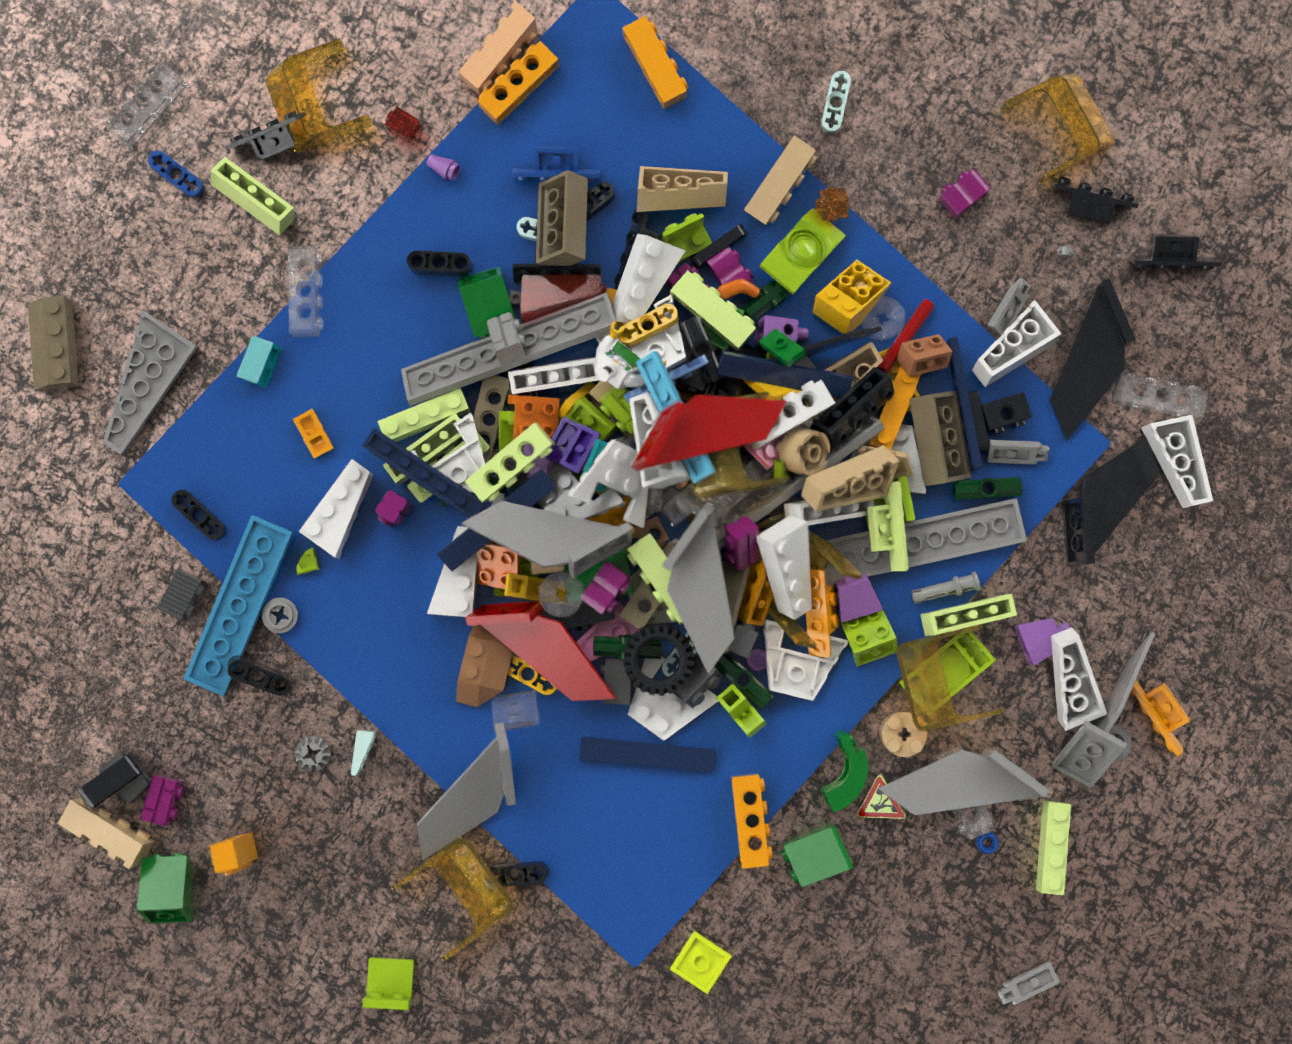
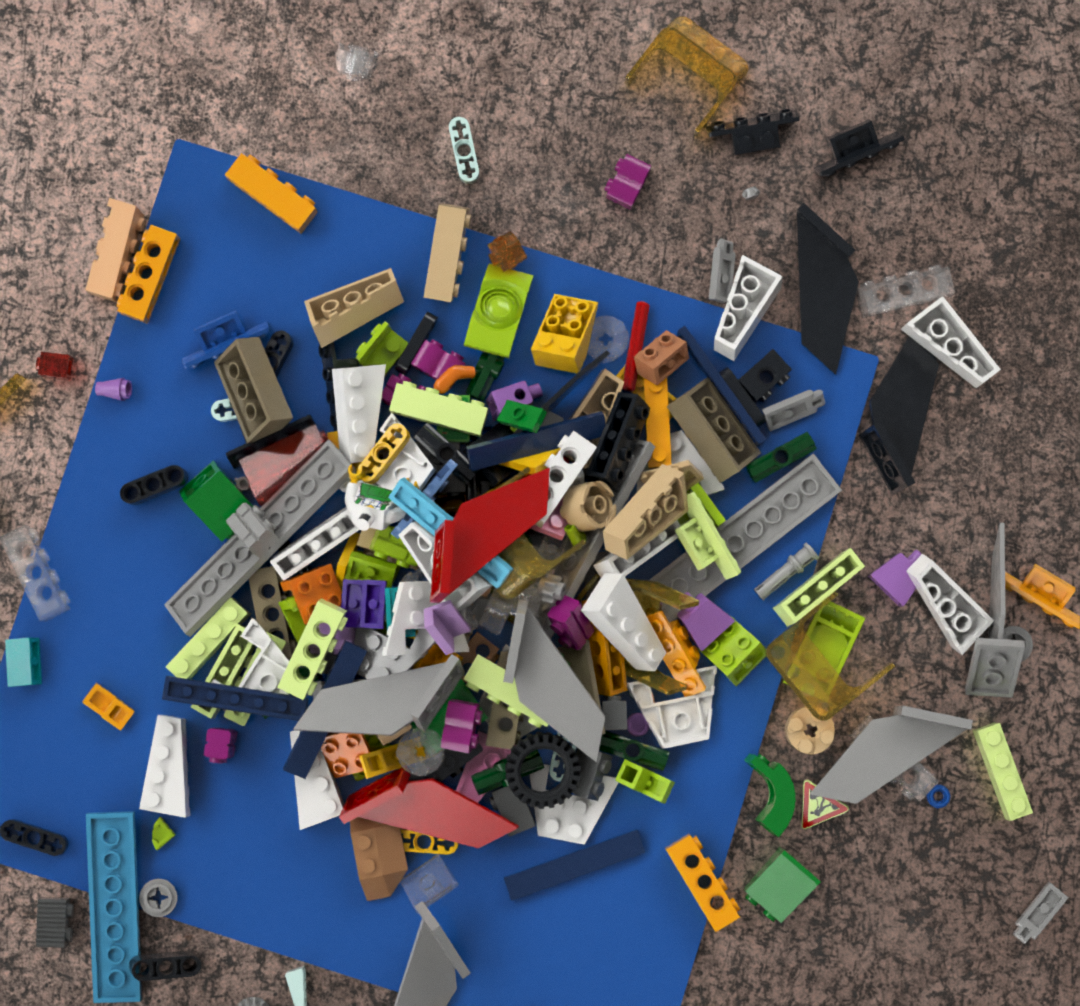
camera: 20 degrees left, 0 degrees up
none -> lavender panel [424,600,471,655]
none -> light grey gear [537,574,566,604]

